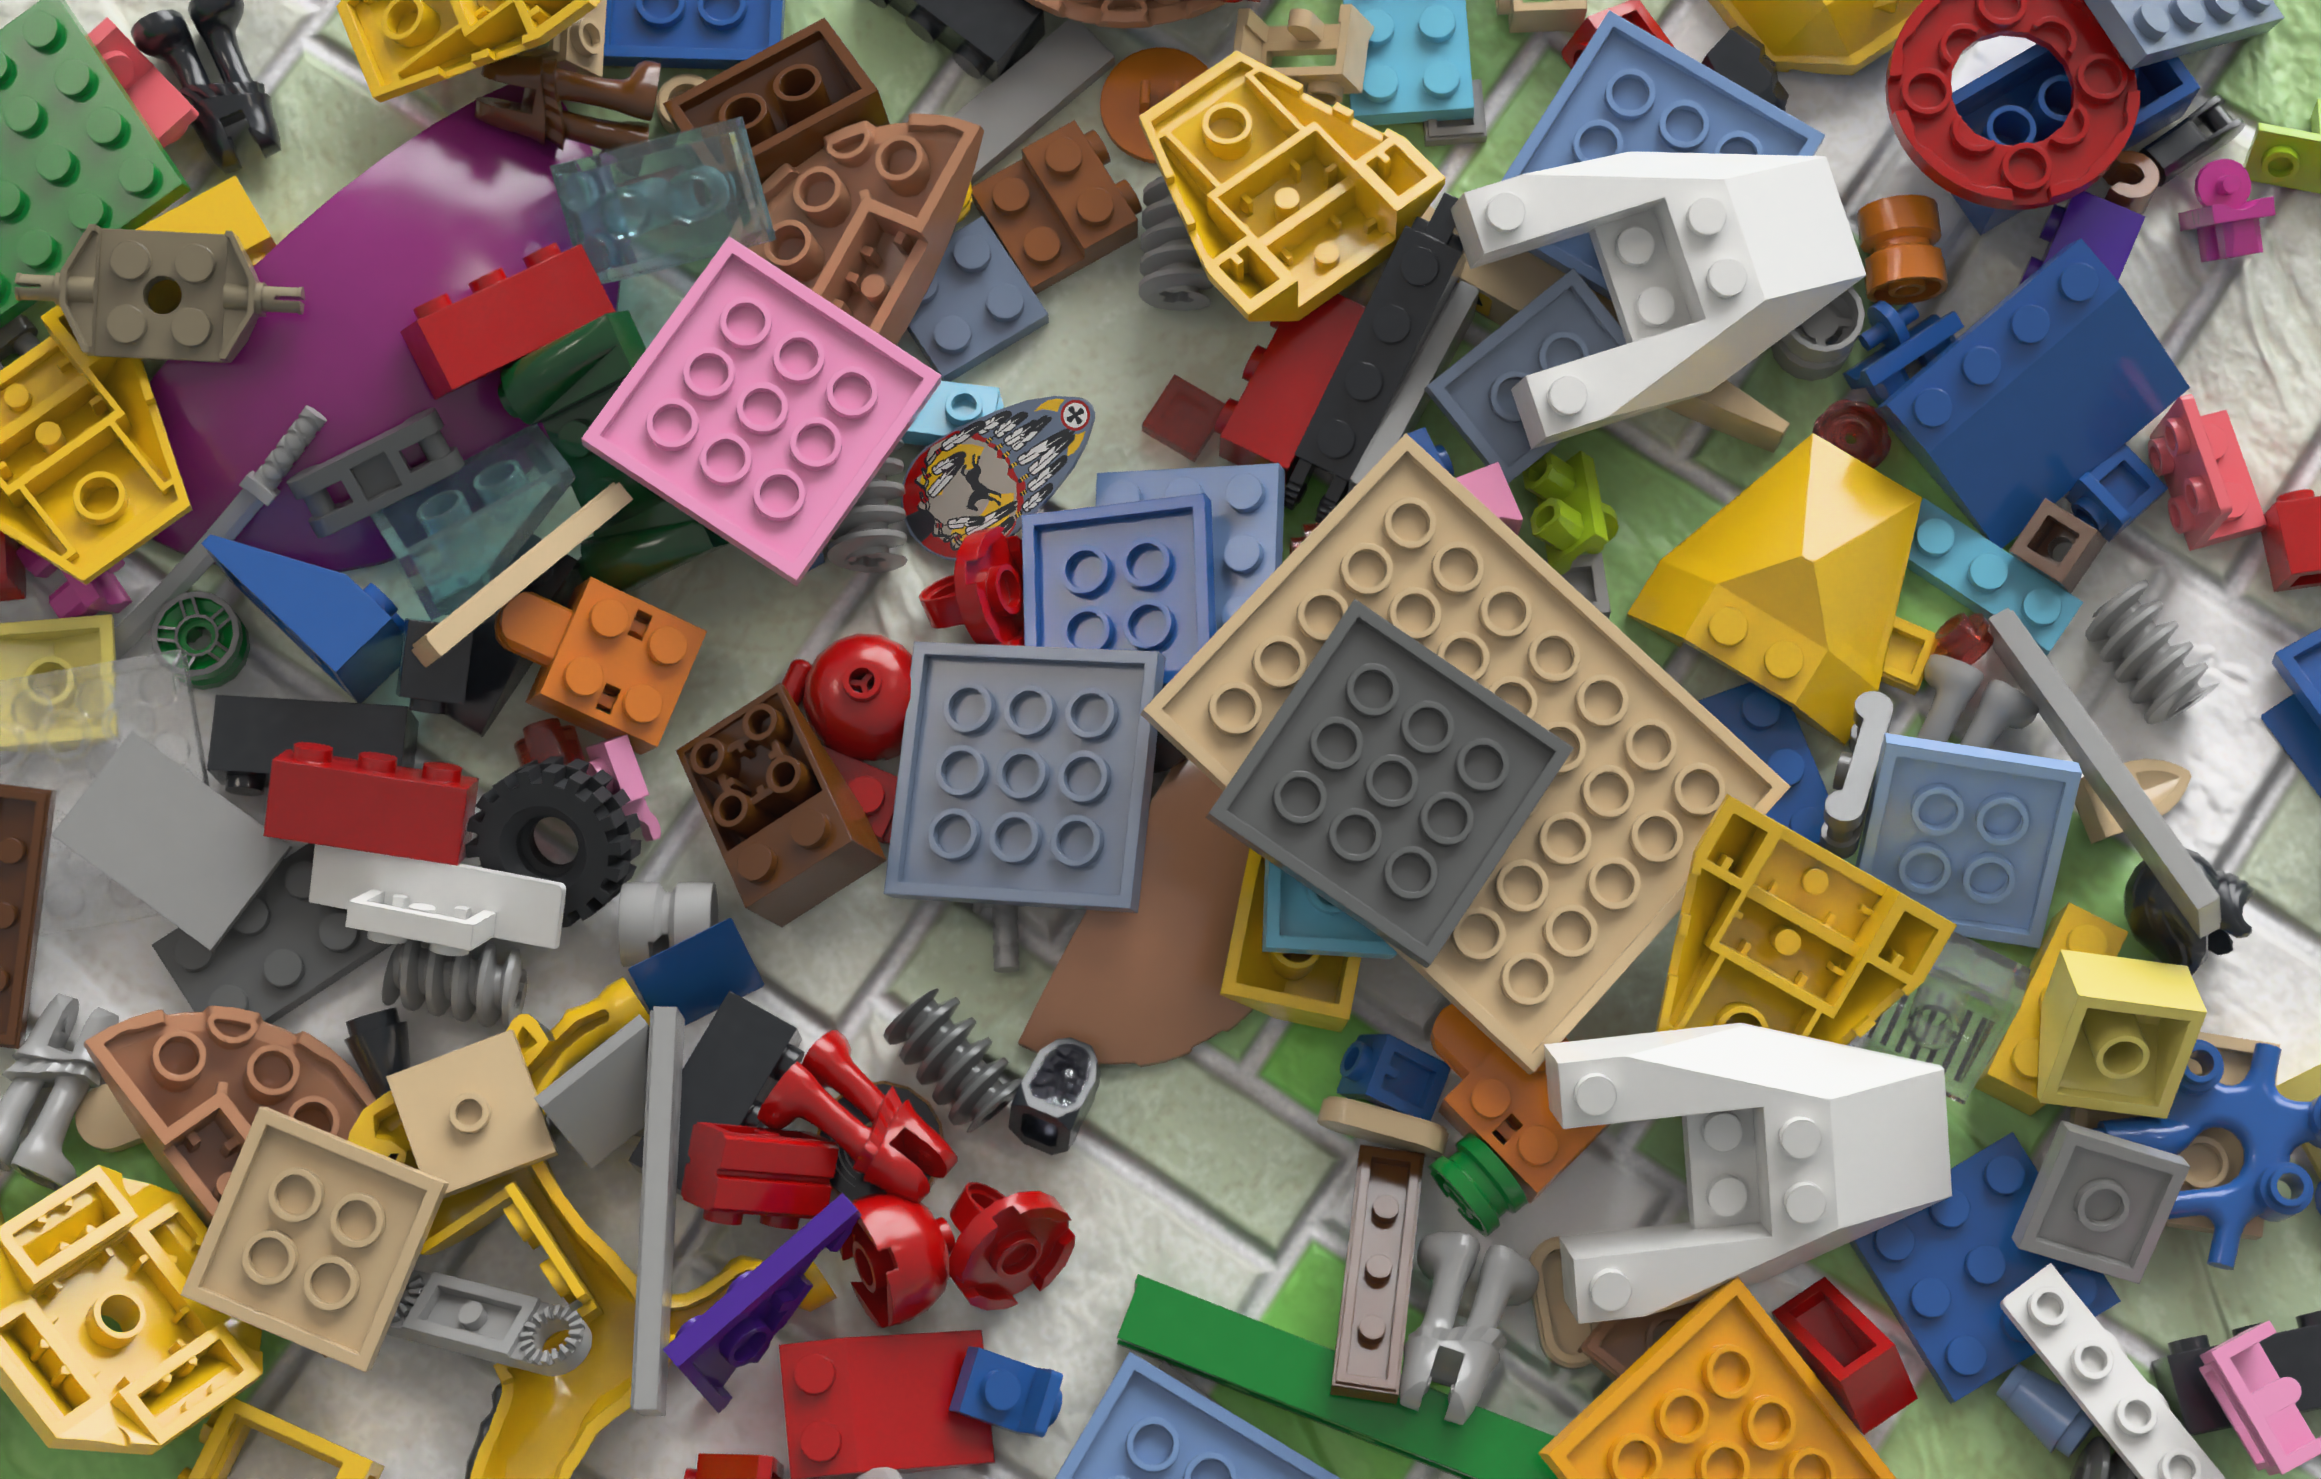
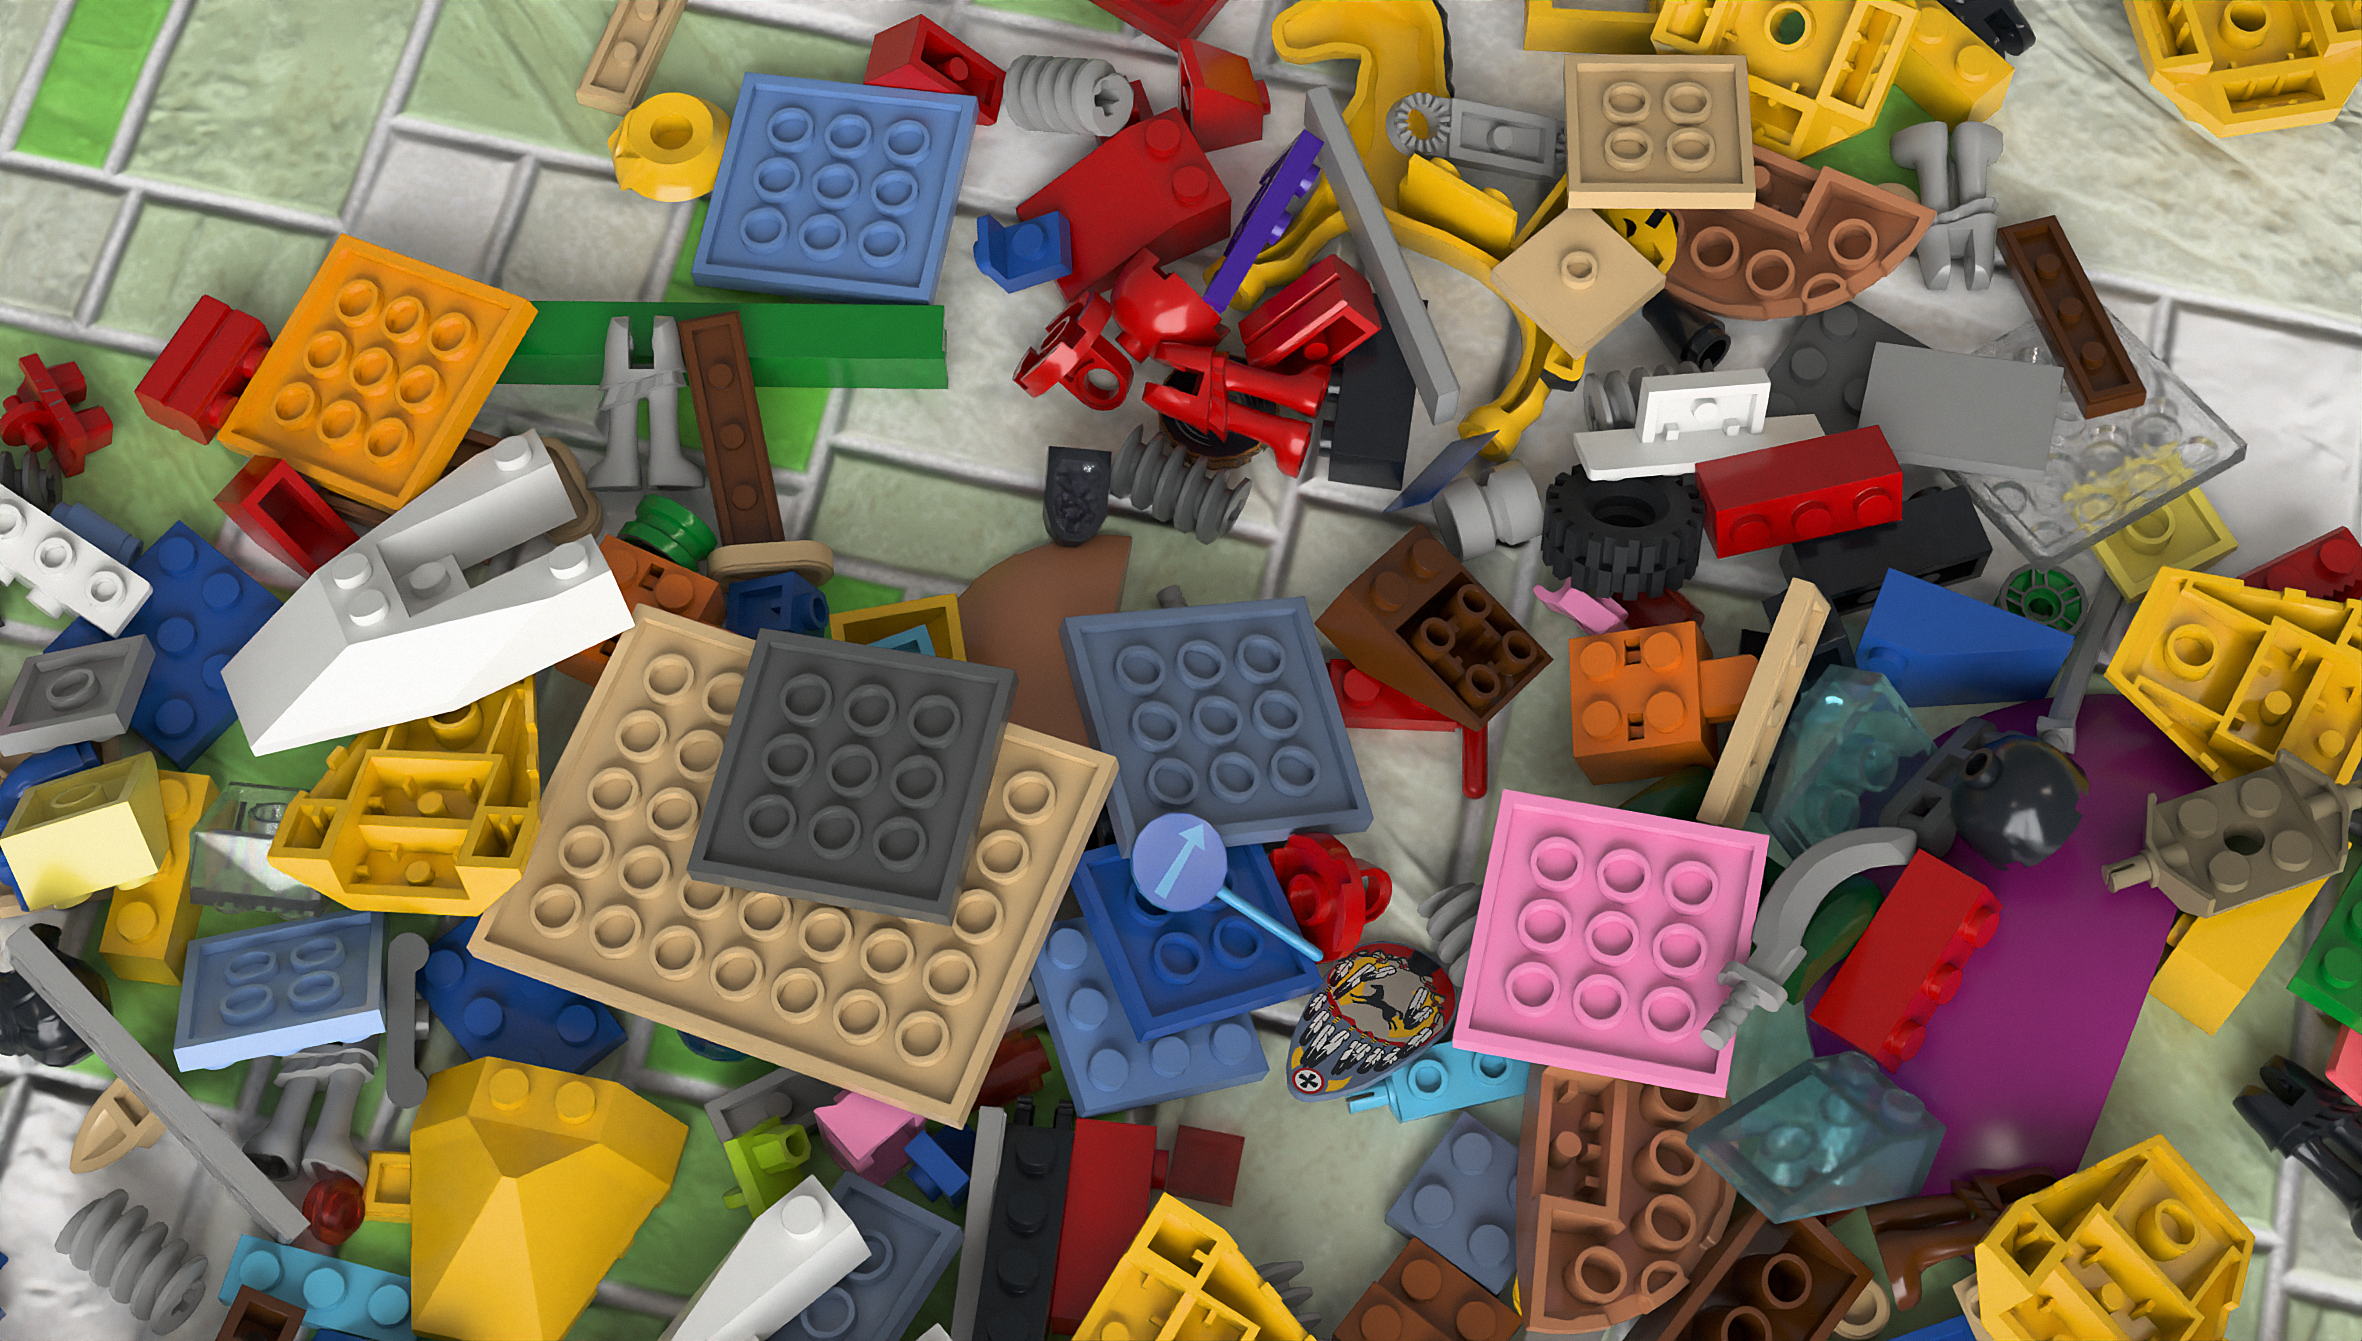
camera: 160 degrees right, 10 degrees down
light grey slope [534,1014,650,1169] -> none
red cylinder [803,633,912,762] -> none
none -> piece [1130,813,1324,962]
none -> light grey sword [1700,826,1918,1050]
none -> black cylinder [1950,735,2090,871]

